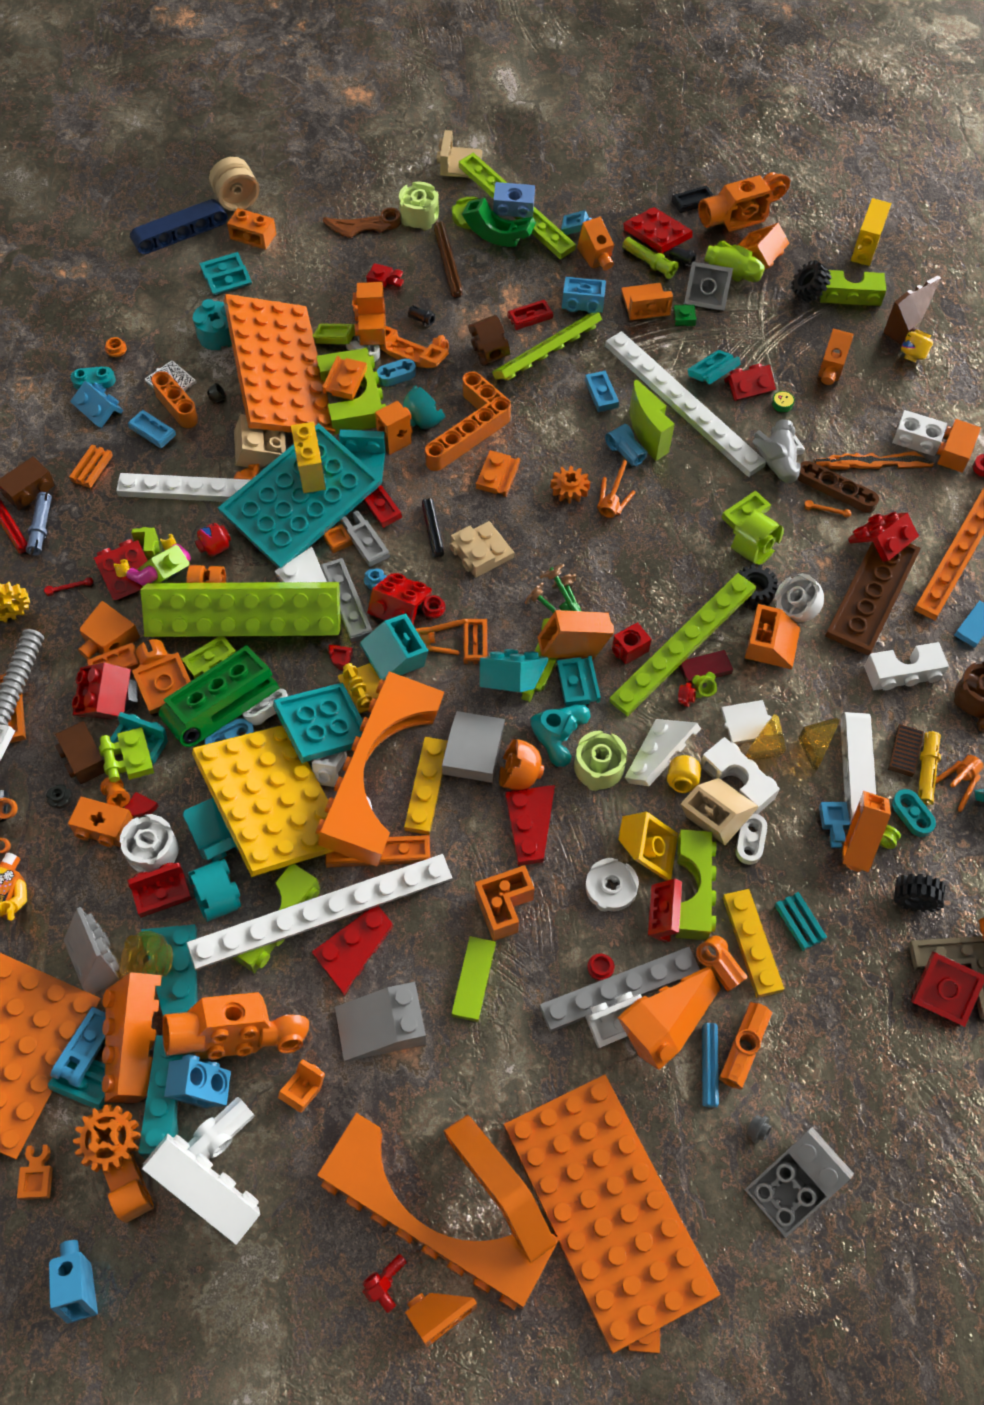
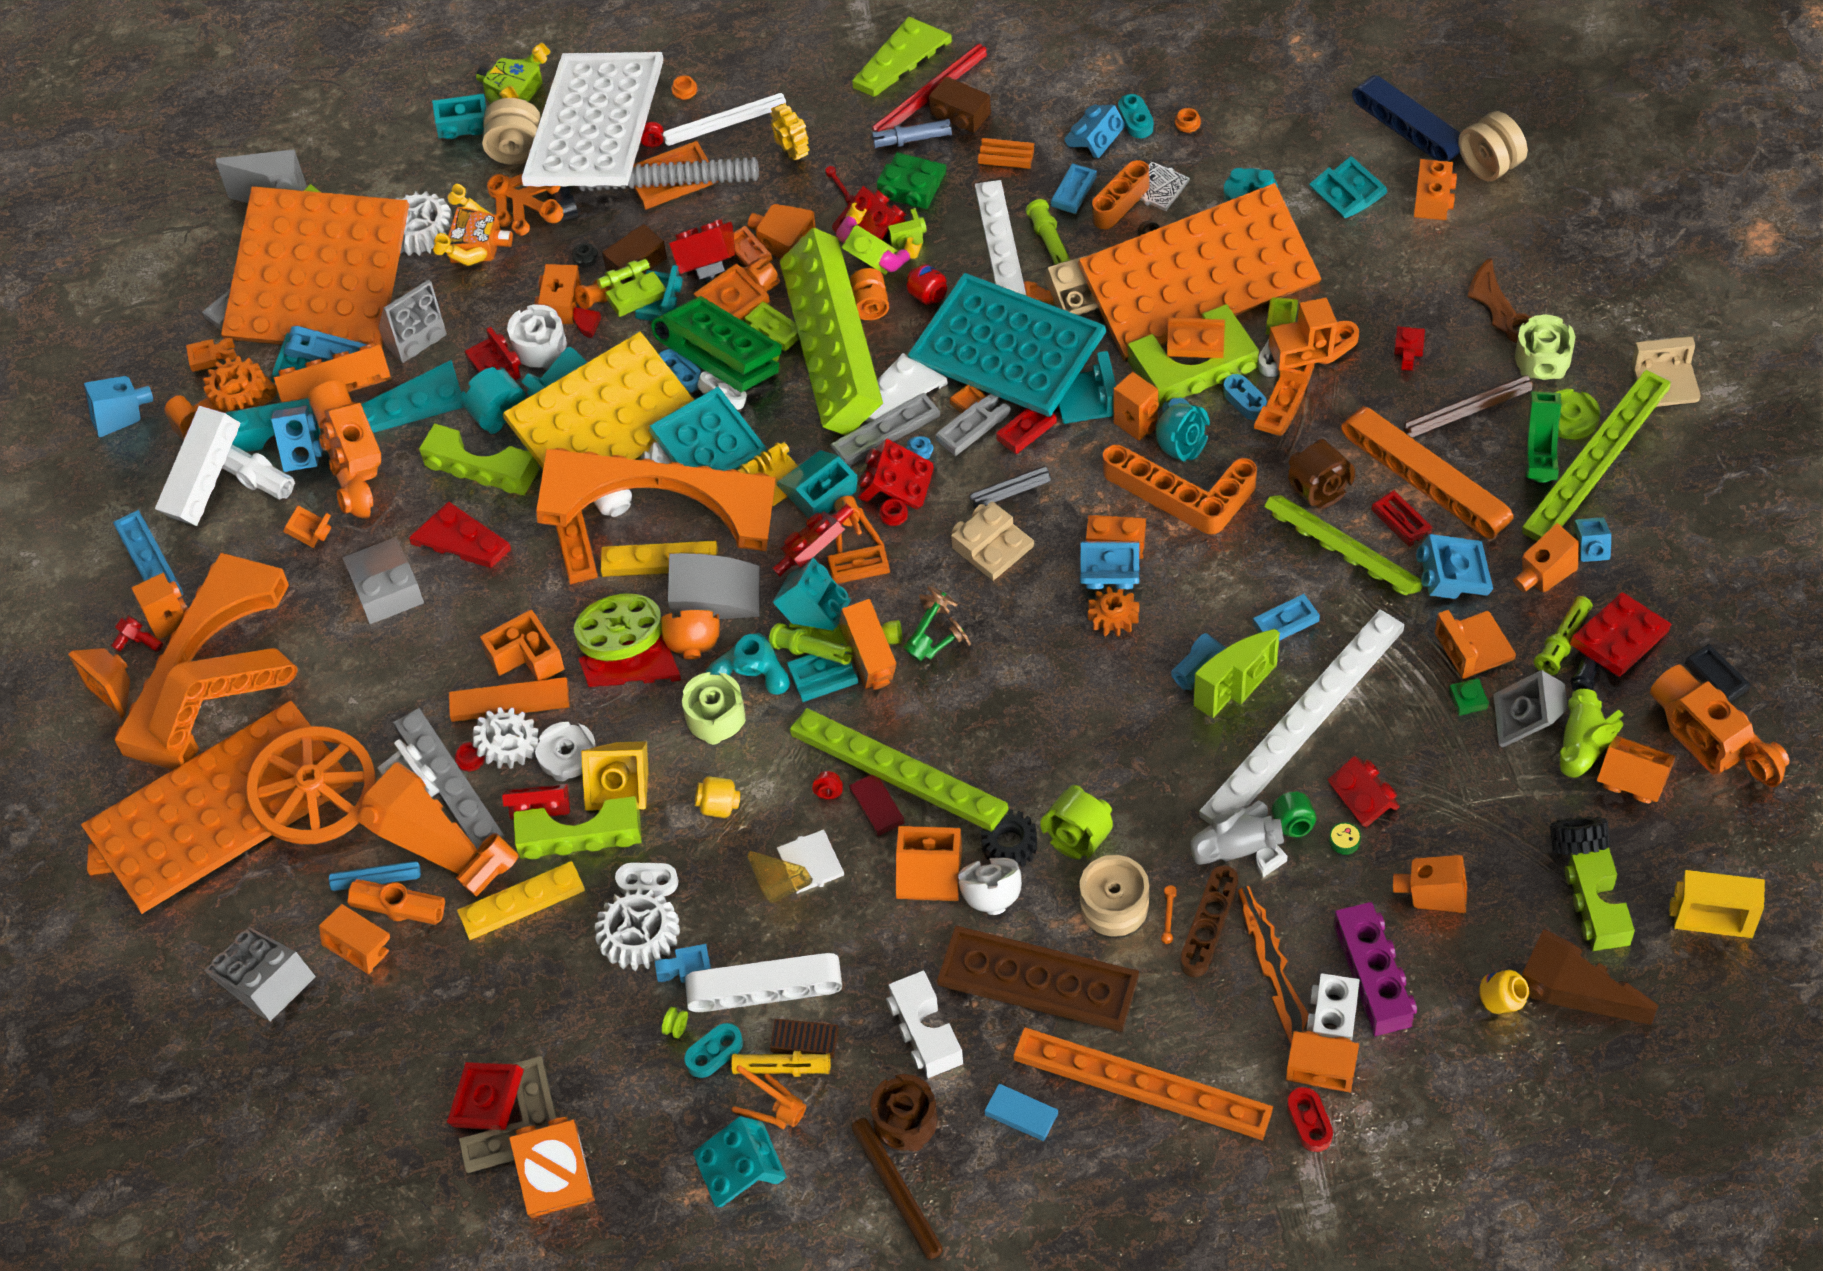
camera: 85 degrees right, 5 degrees down
clear yellow plate [120,931,173,978] -> none
white plate [187,854,452,970] -> none
yellow window [291,422,326,493] -> none
red tile [328,644,353,671] -> none
black pin [408,305,435,326] -> none
orange plate [432,335,449,351] -> none
lime tile [452,936,496,1022] -> none
medium blue brick [493,182,535,218] -> none
orange plant [597,460,635,518] -> none
red brick [612,622,652,665] -> none
white wing [625,719,701,786] -> none
tan slope [681,778,758,845] -> none
teal plate [687,350,741,384] -> none
lime plate [692,672,717,698] -> none
white arch [700,737,780,814] -> none
lime plate [721,491,771,530] -> none
dark grey plate [747,1114,772,1144] -> none
teal tile [774,892,827,951] -> none
clear yellow slope [798,718,840,770] -> none
orange window [842,791,891,872] -> none
red bracket [848,512,919,561] -> none
black tyre [894,874,946,912] -> none
none -> dark azure tile [113,510,184,594]
none -> orange brick [131,572,188,640]
none -> orange wheel [247,726,376,844]
none -> orange hinge [319,904,390,975]
none -> orange tile [449,677,570,722]
none -> white gear [473,707,538,769]
none -> lime wedge [574,593,661,661]
none -> white gear [595,888,680,971]
none -> lime pin [769,623,853,665]
none -> red plate [772,503,855,577]
none -> green plate [876,152,946,209]
none -> lime pin [1025,199,1071,265]
none -> dark azure bracket [1080,541,1139,589]
none -> tan wheel [1080,855,1149,937]
none -> green head [1271,791,1317,837]
none -> magenta brick [1333,902,1417,1037]
none -> orange beam [1341,406,1514,539]

